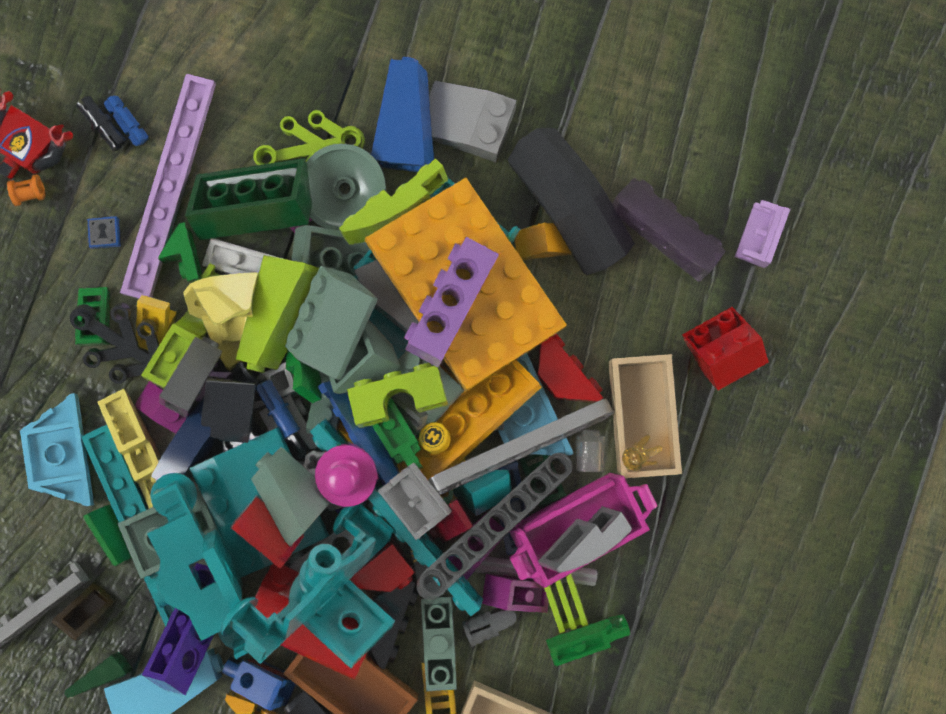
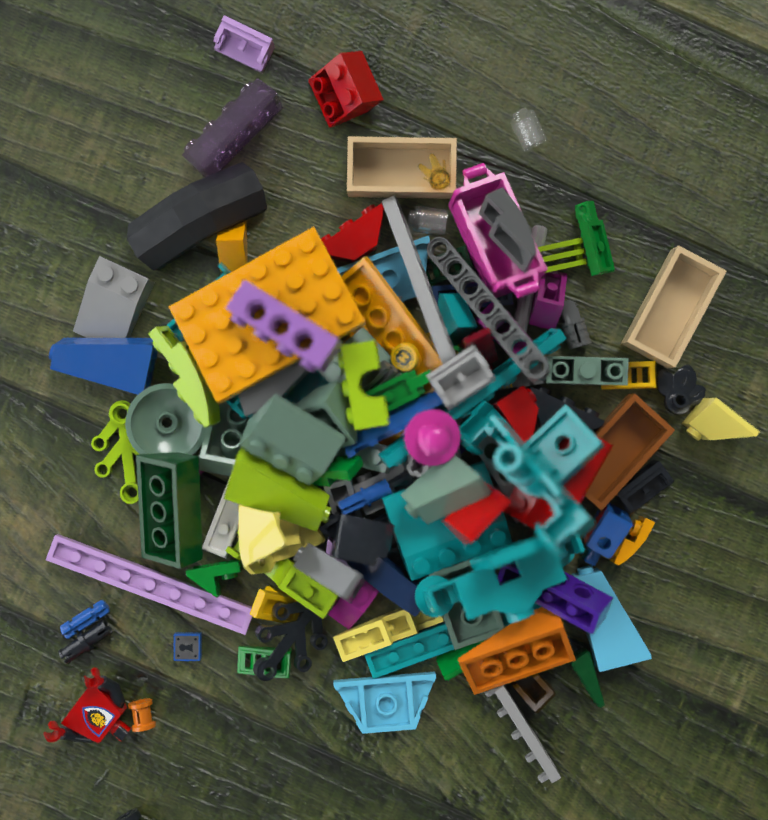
camera: 85 degrees left, 5 degrees up
none -> orange slope [458,607,576,695]
none -> clear brick [510,107,547,152]

